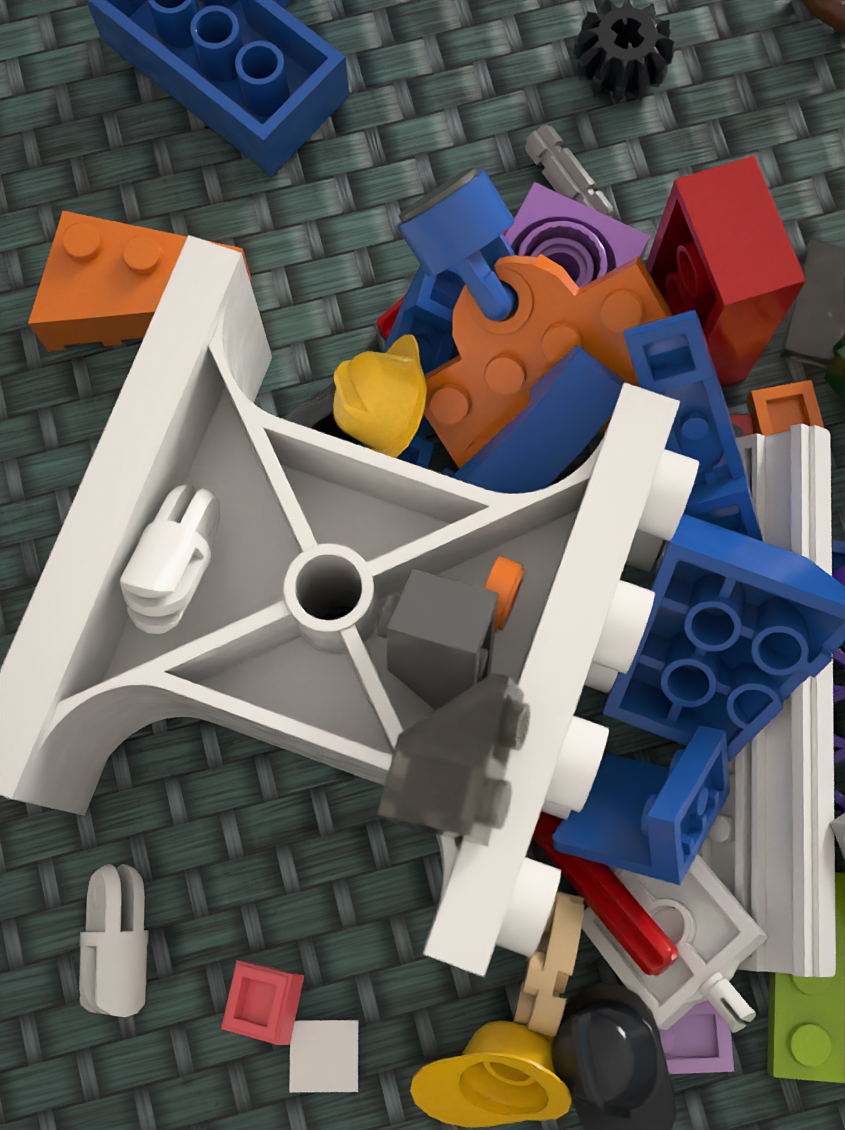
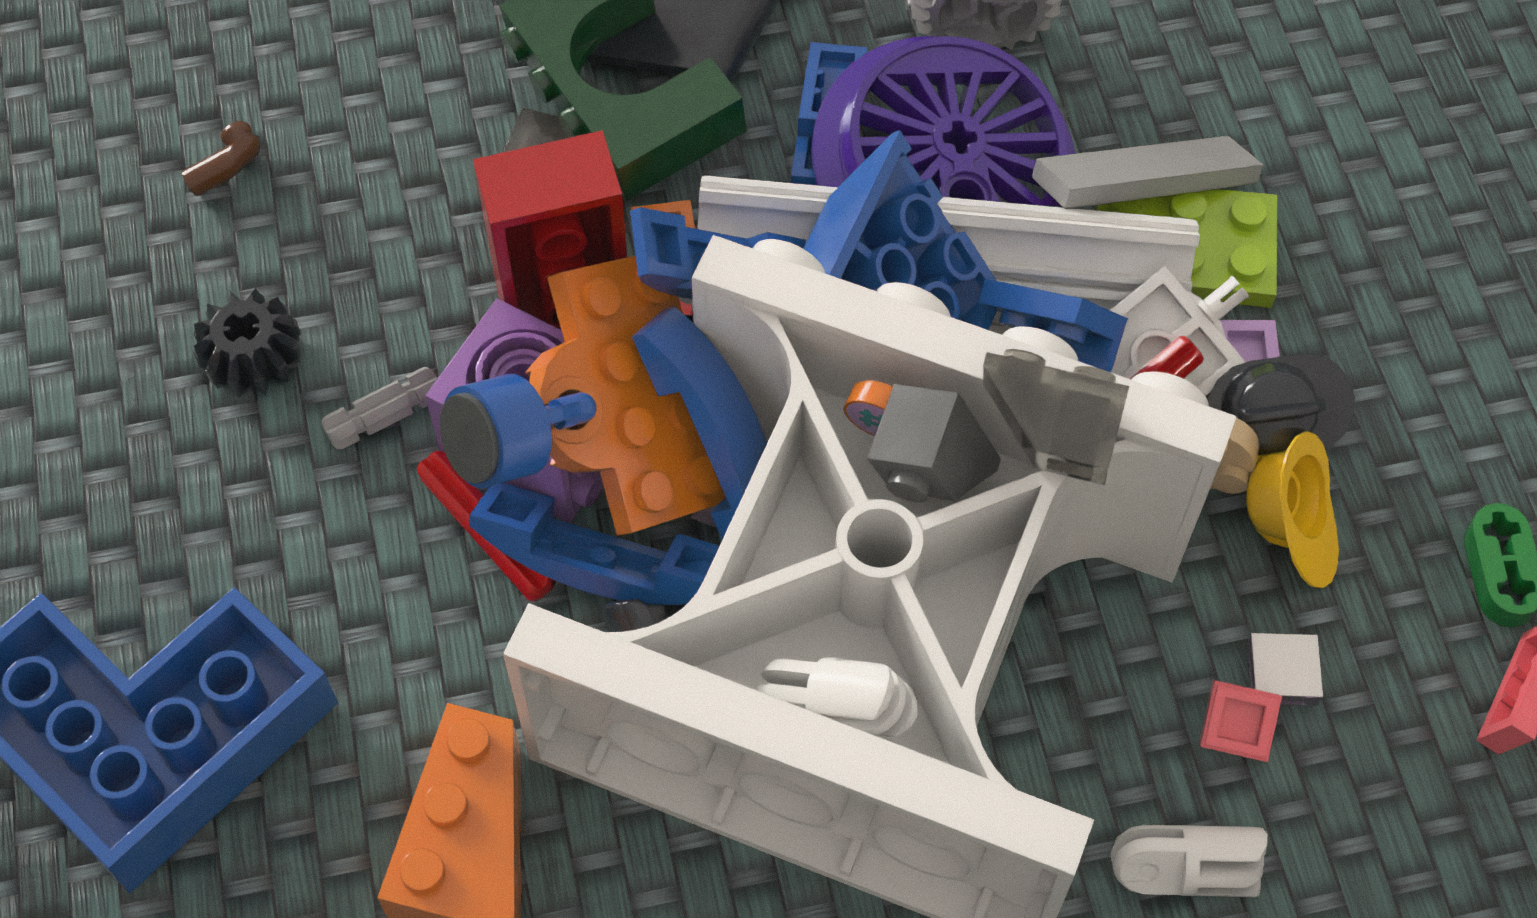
camera: 90 degrees left, 15 degrees down
yellow piece [333,334,427,458] -> none

